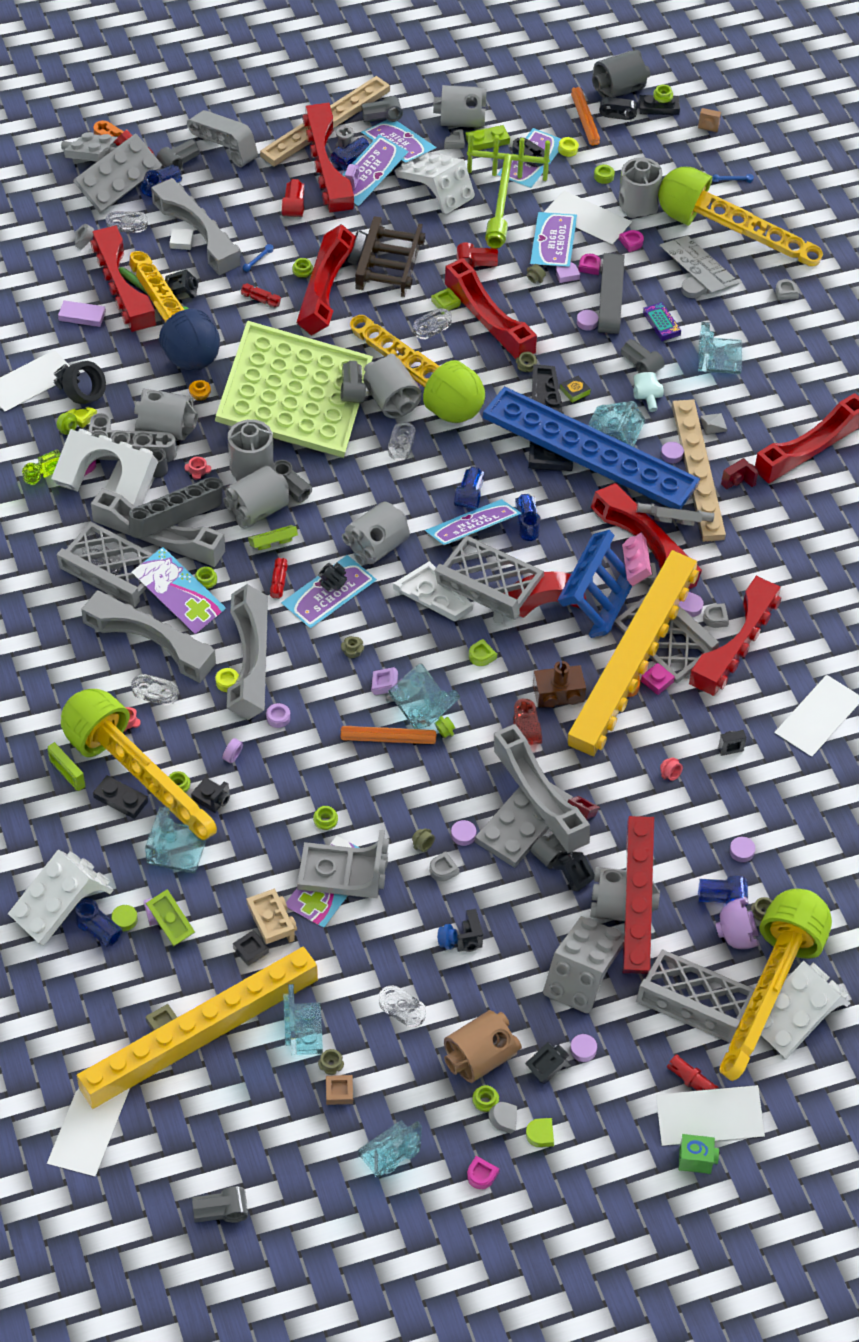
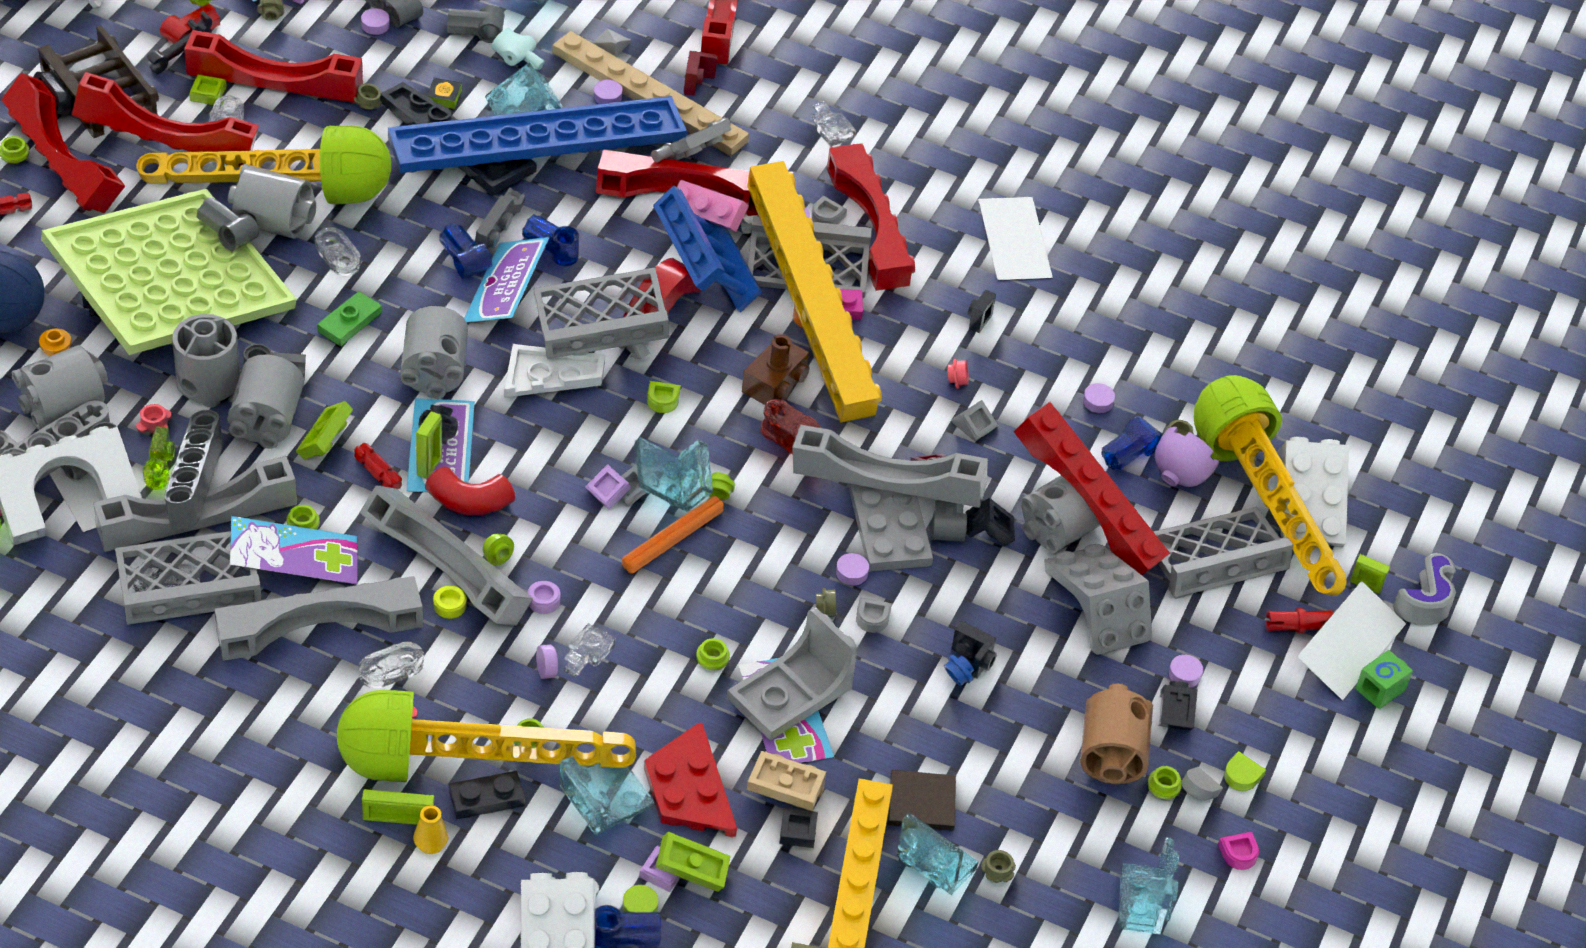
camera: 50 degrees left, 5 degrees down
black bracket [191,777,230,813] -> none
medium nougat plate [326,1075,353,1105] -> none
olive plate [341,636,364,658] -> none
clear plate [379,986,426,1027] -> none
none -> red arch [72,72,259,167]
none -> clear neon green plate [143,426,175,490]
none -> black bar [147,11,213,75]
none -> bright green plate [317,291,382,346]
none -> yellow cone [413,805,449,854]
none -> lime tile [416,411,442,479]
none -> red cylinder [425,467,516,516]
none -> dark grey hinge [473,188,525,257]
none -> lime plate [482,534,514,566]
none -> clear plate [564,623,616,677]
none -> red wing [644,723,737,837]
none -> clear plate [811,101,856,147]
none -> dark brown piece [889,770,956,831]
none -> light grey slope [951,400,999,441]
none -> lime tile [1350,554,1390,594]
none -> light grey animal [1393,553,1456,625]

